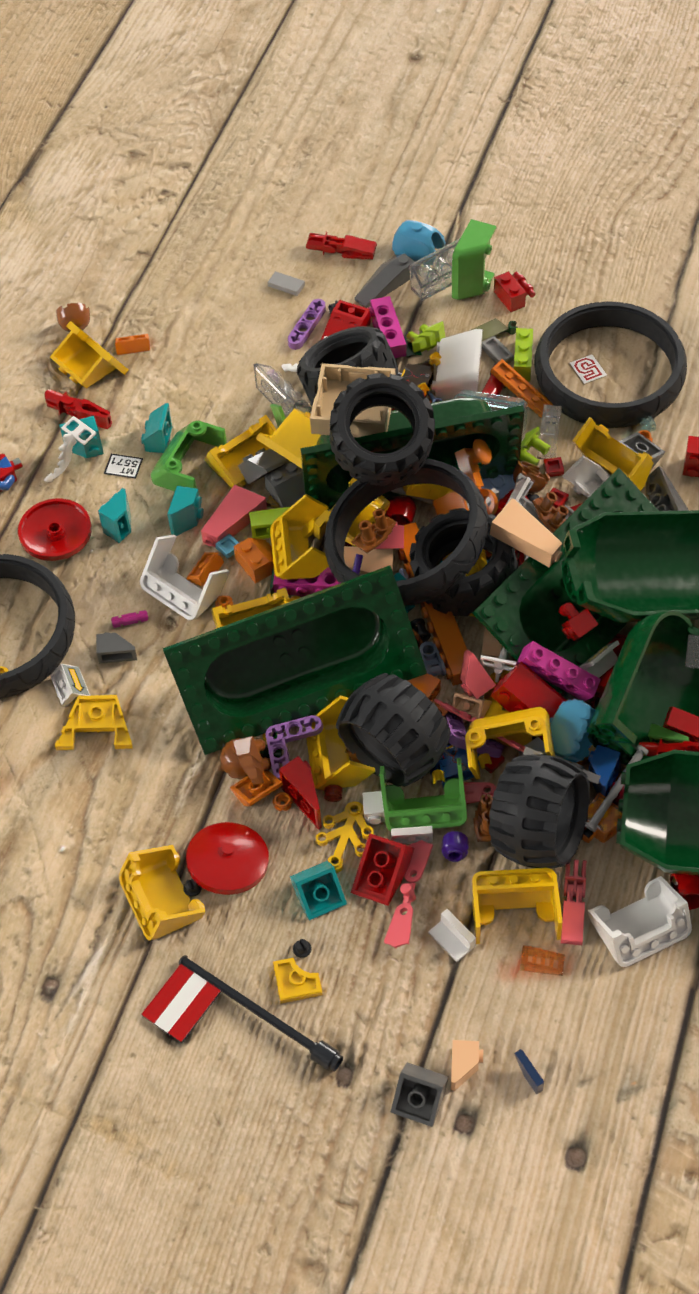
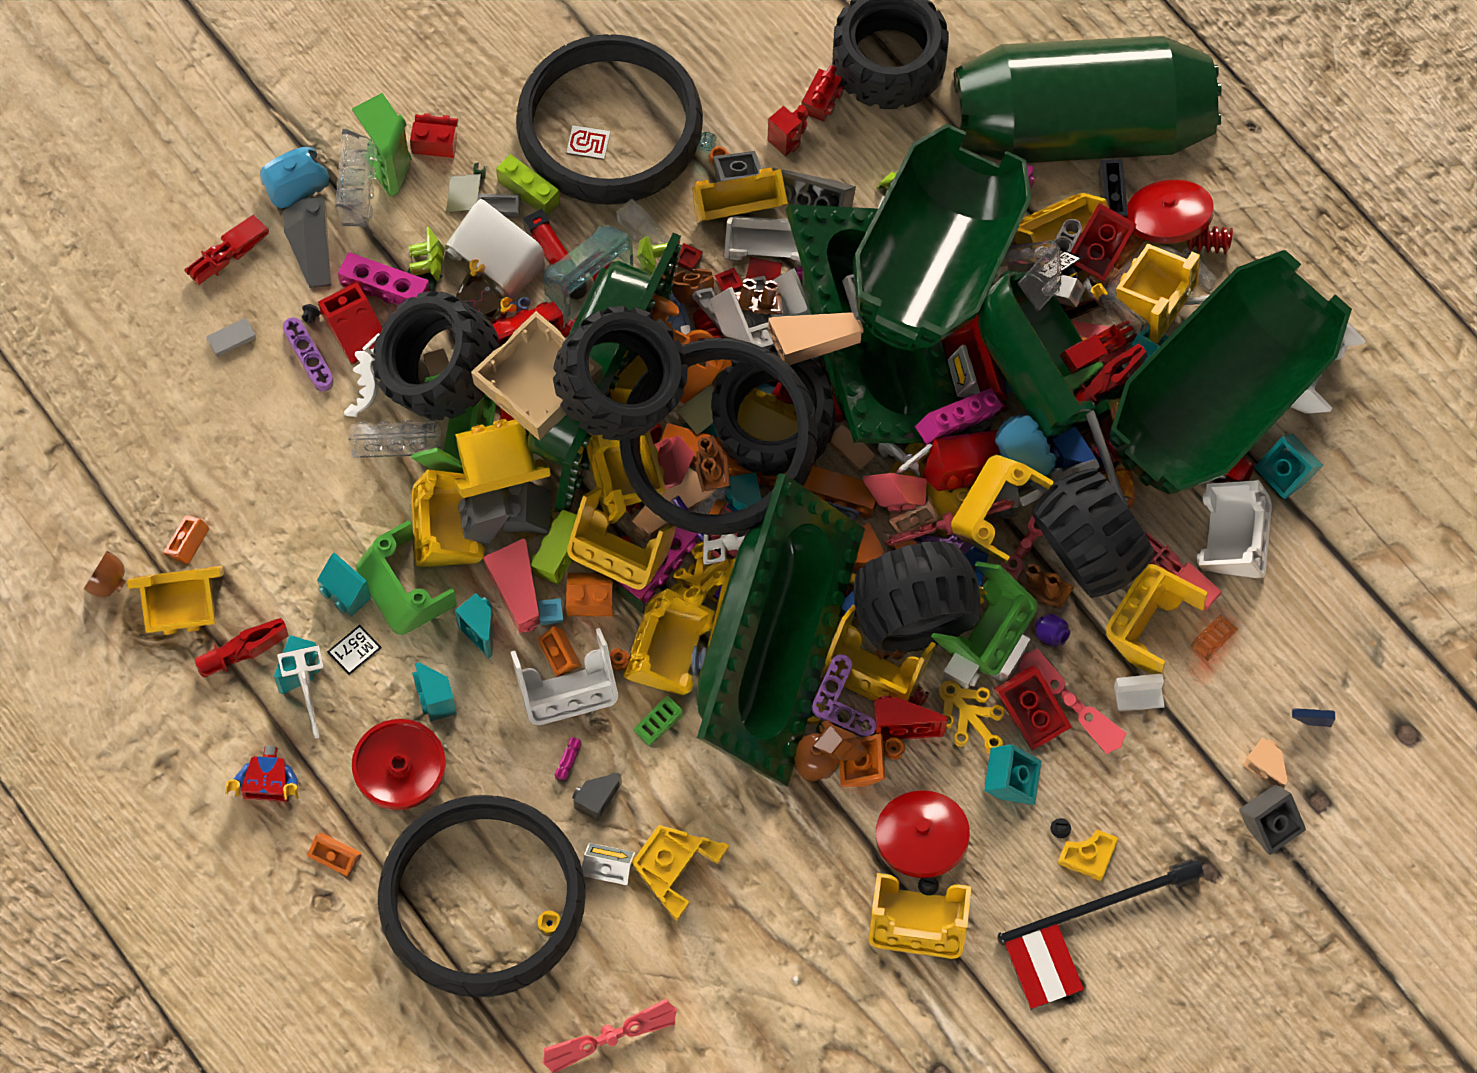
camera: 60 degrees left, 10 degrees up
orange tile [490,359,554,418] -> none
red brick [559,603,598,641] -> none

